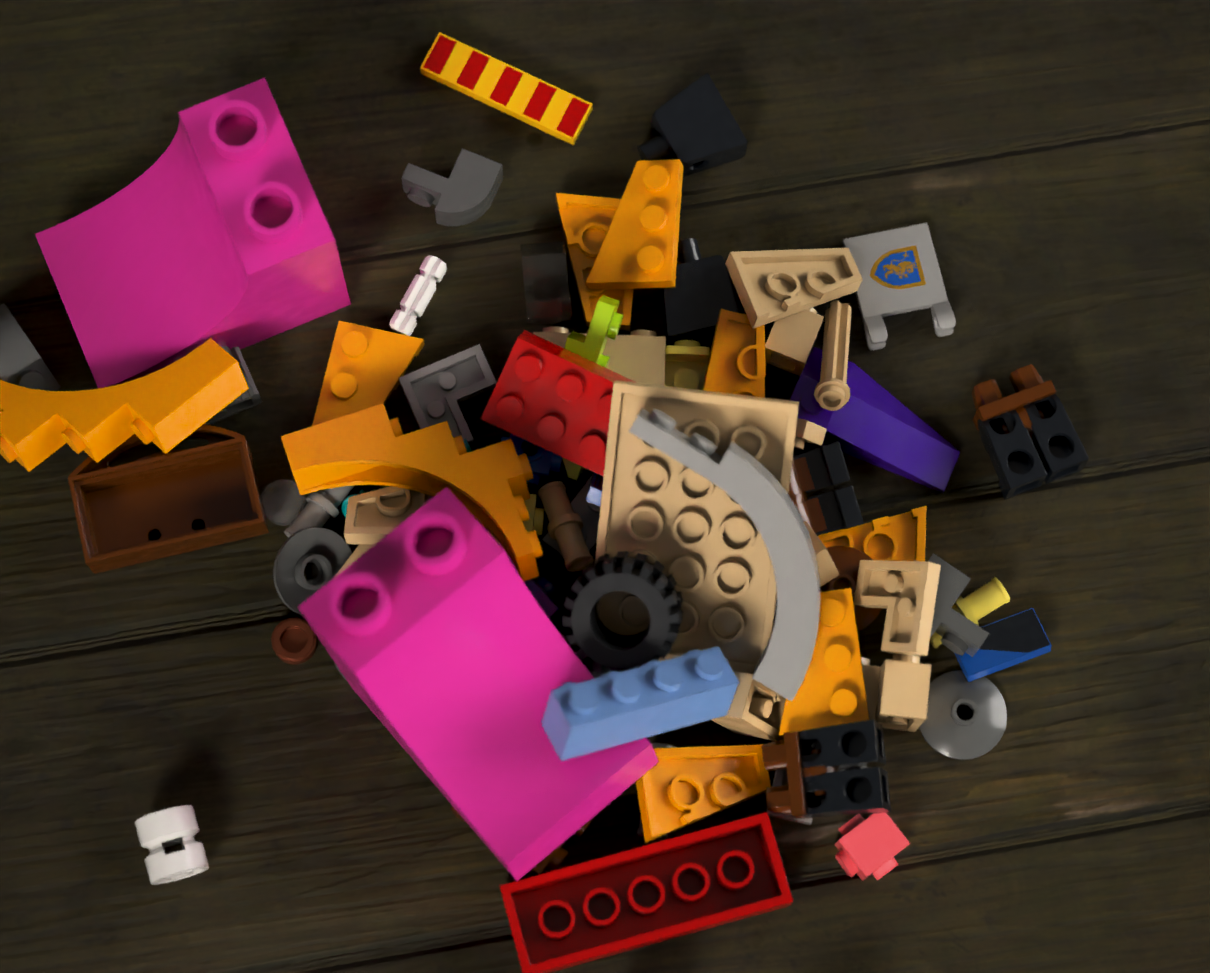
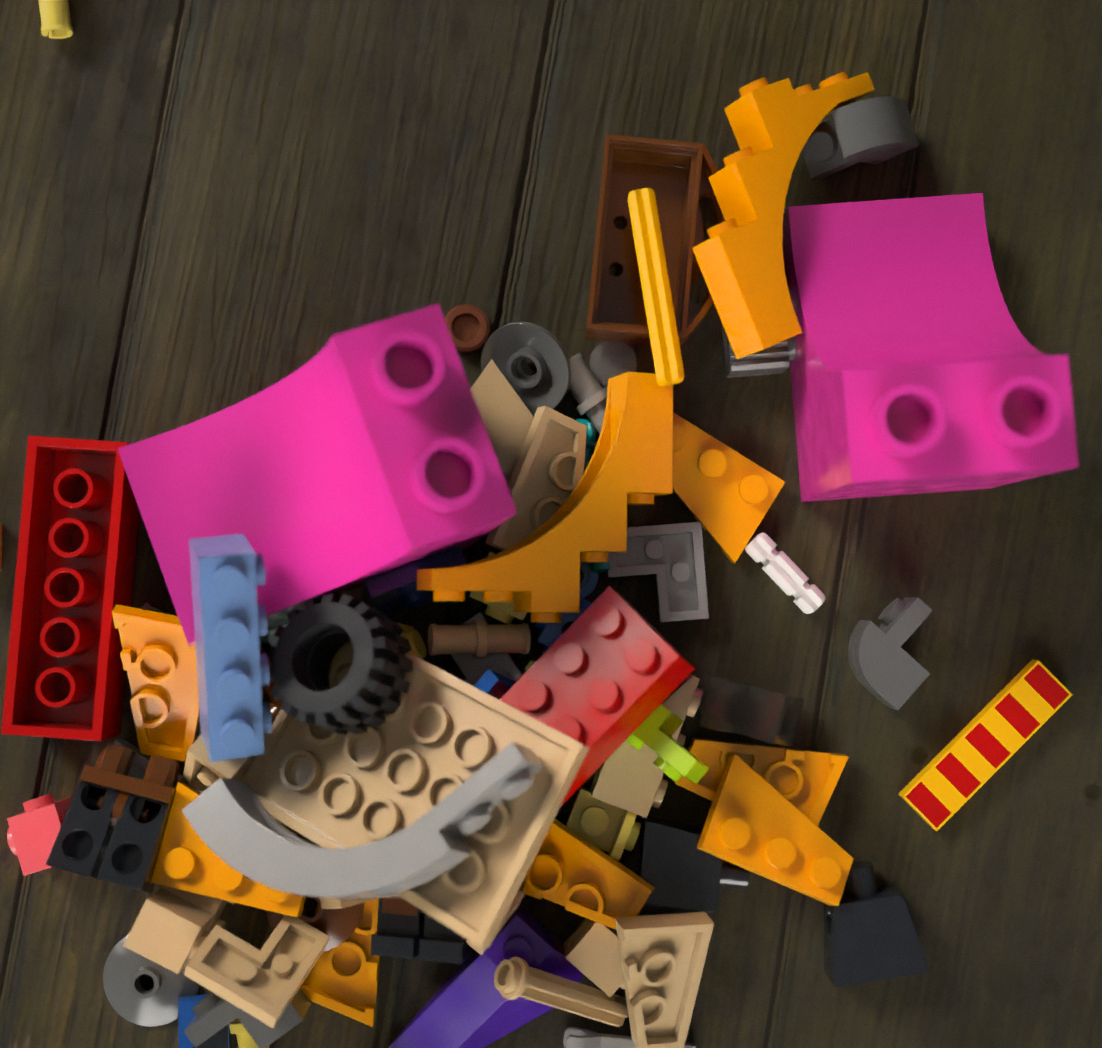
camera: 115 degrees right, 10 degrees up
white wheel [135,805,209,885] -> none
none -> yellow axle [628,188,685,386]

